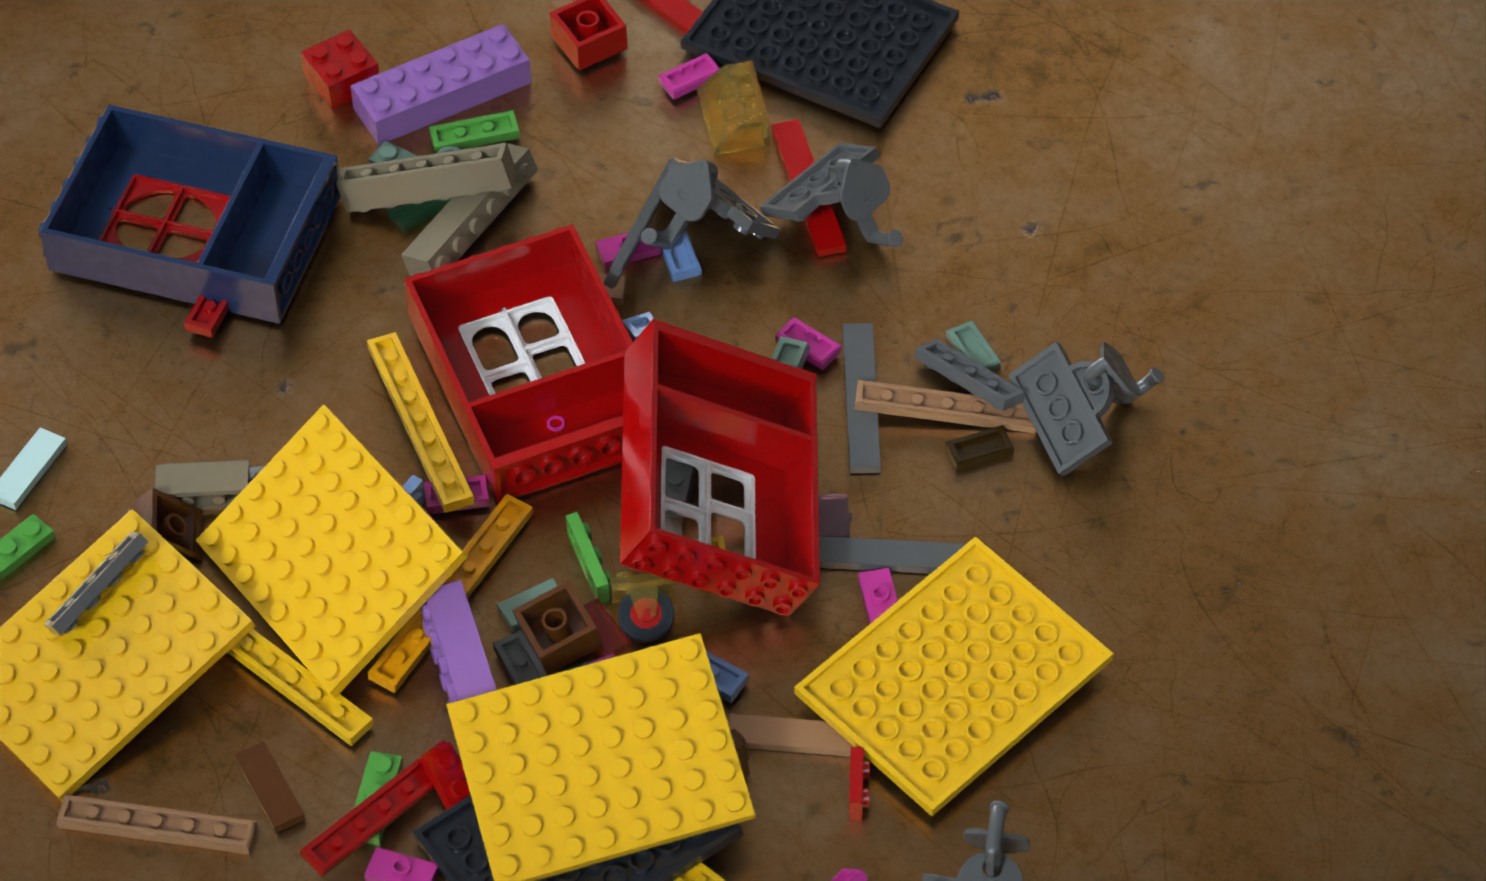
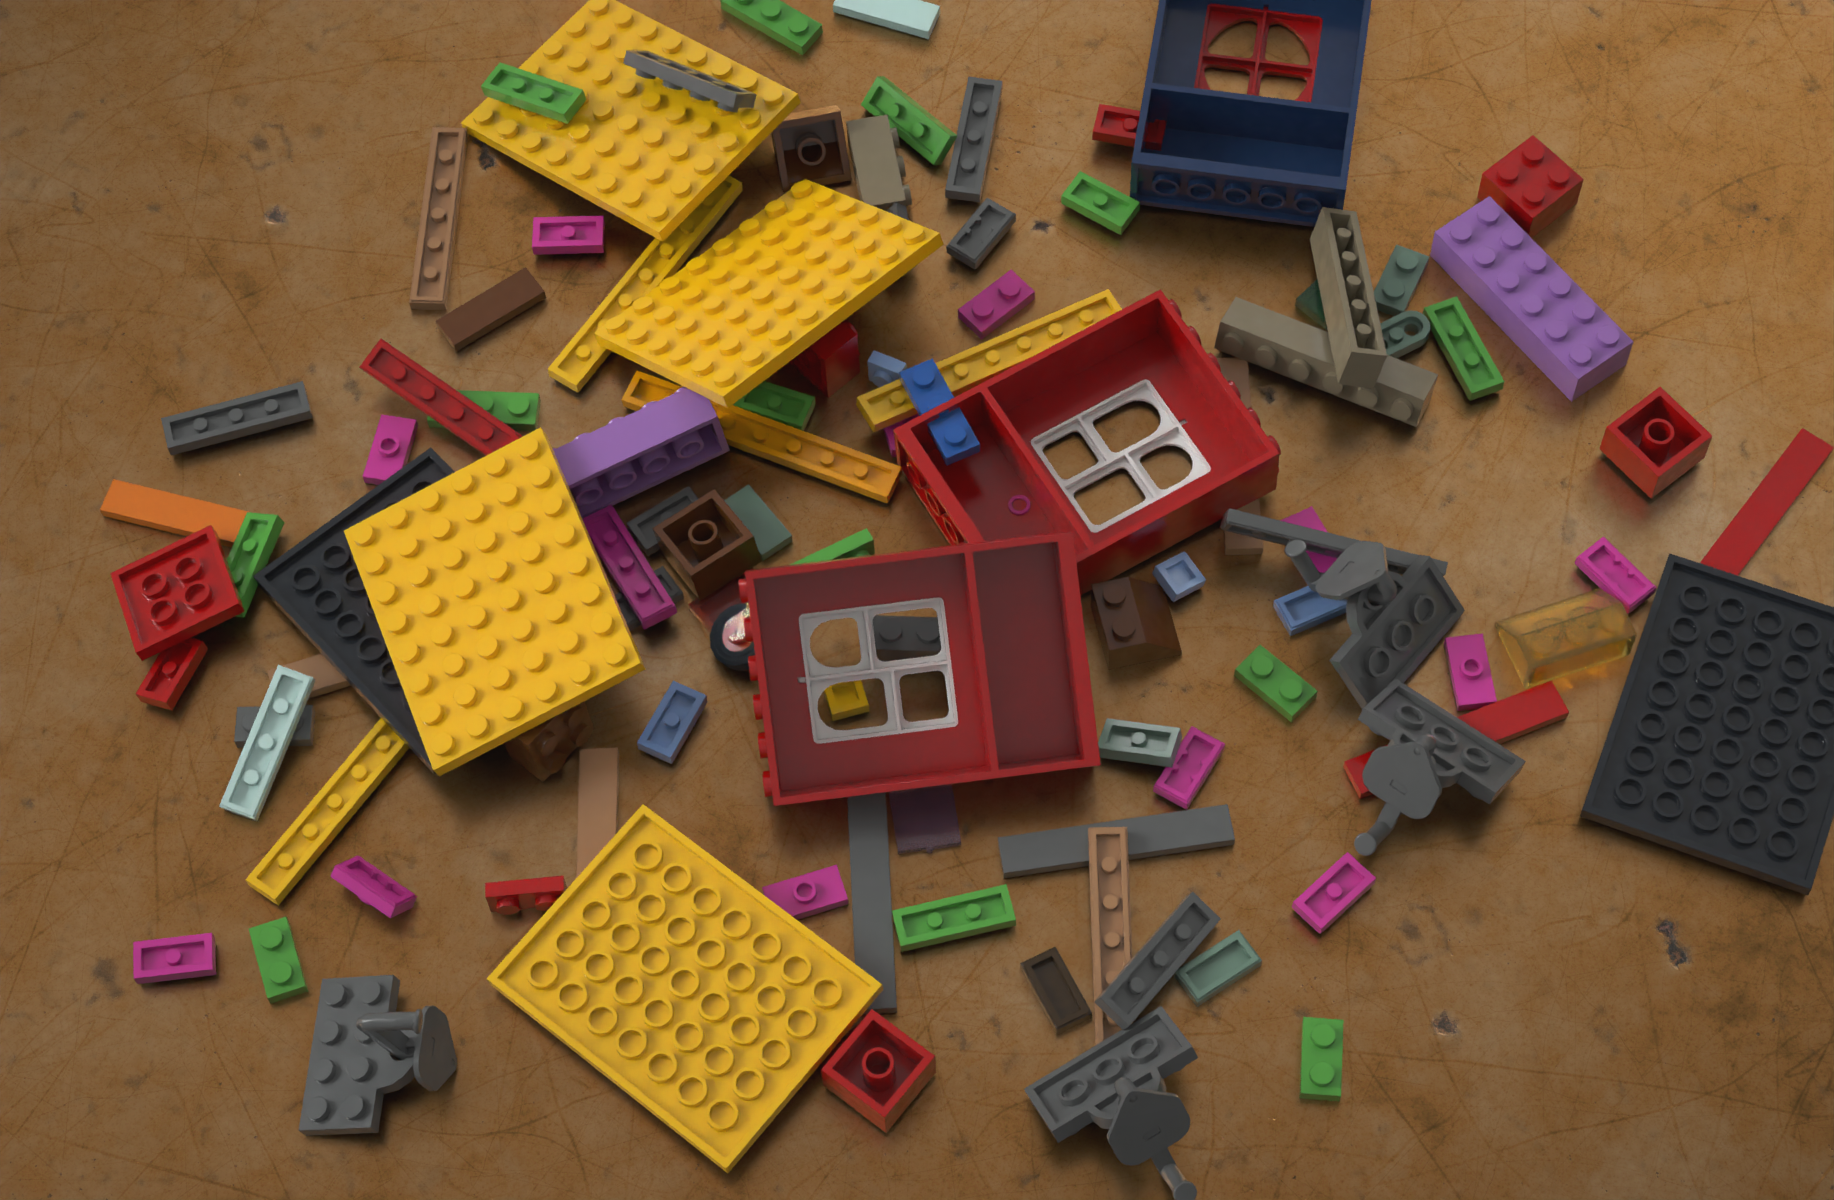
camera: 85 degrees right, 10 degrees up
none -> bright green plate [481,62,587,124]
none -> dark pink plate [532,216,605,255]
none -> red brick [821,1009,936,1133]
none -> bright green plate [861,76,957,165]
none -> bright green plate [892,884,1016,952]
none -> blue plate [899,358,980,466]
none -> dark grey plate [945,77,1003,202]
none -> dark grey plate [946,198,1016,270]
none -> dark pink plate [958,269,1035,340]
none -> bright green plate [1061,171,1140,235]
none -> bright green plate [1234,645,1318,723]
none -> dark pink plate [1292,852,1376,934]
none -> bright green plate [1299,1017,1344,1101]
none -> dark pink plate [1444,633,1497,711]

